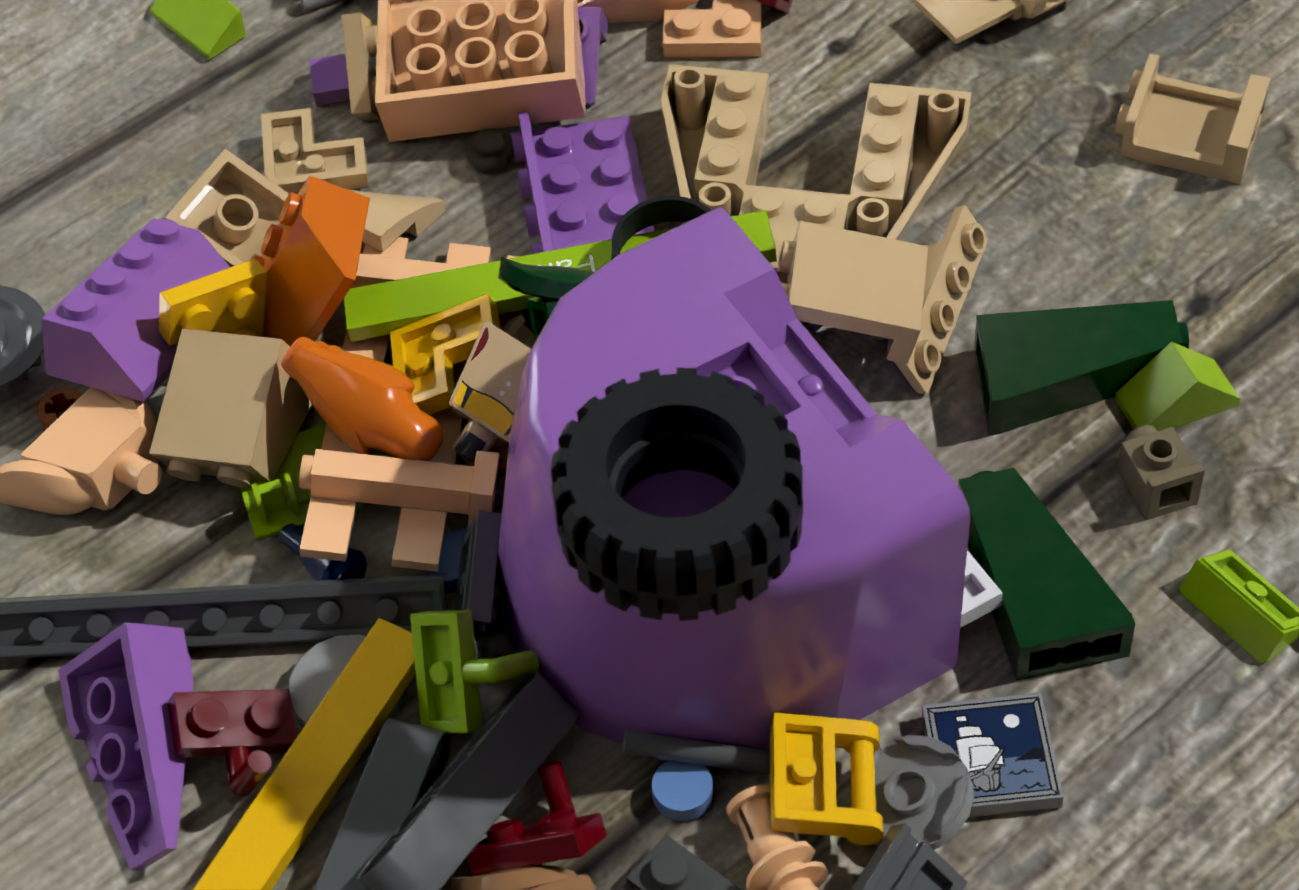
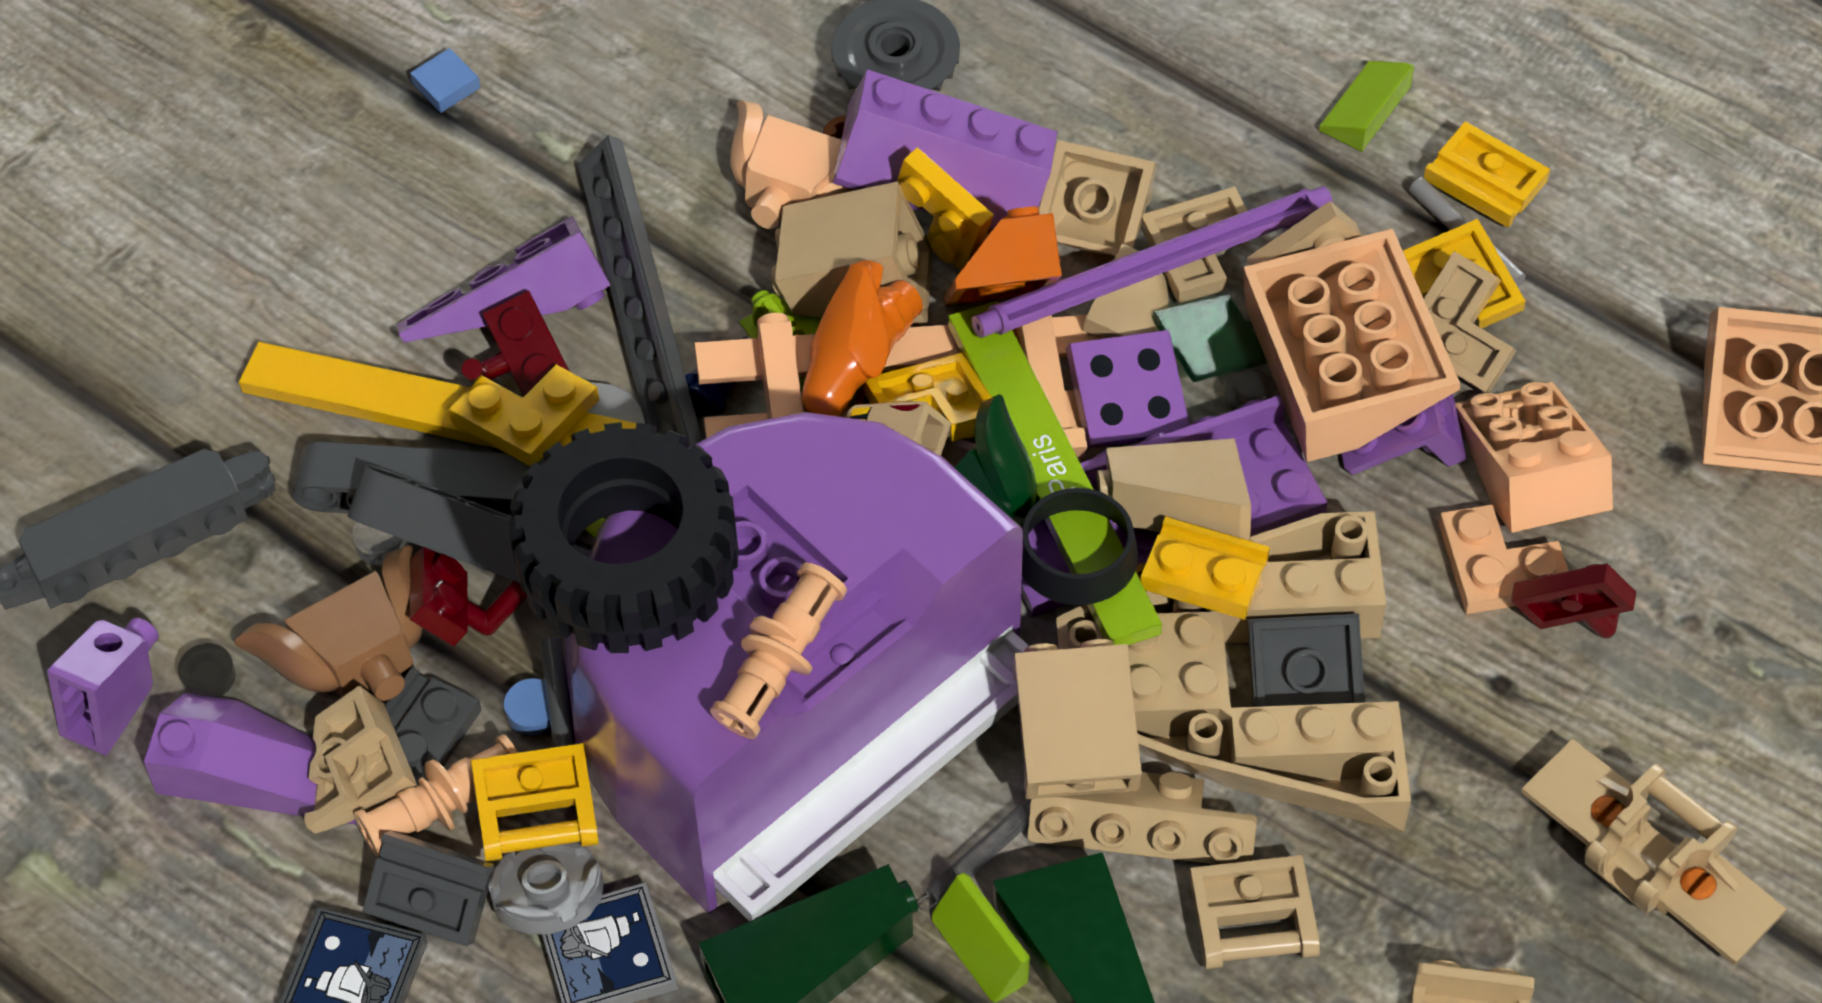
camera: 75 degrees right, 5 degrees up
none -> yellow plate [448,364,599,466]
none -> light nougat piece [710,562,847,739]
none -> light grey piece [918,802,1031,910]
none -> lime slope [932,872,1030,1003]
none -> medium lavender piece [972,186,1332,338]
none -> medium lavender tile [1065,330,1190,449]
none -> tan slope [1097,438,1251,541]
none -> yellow plate [1140,516,1270,620]
none -> clear green piece [1151,293,1267,383]
none -> tan plate [1189,855,1320,970]
none -> dark grey tile [1247,614,1365,707]

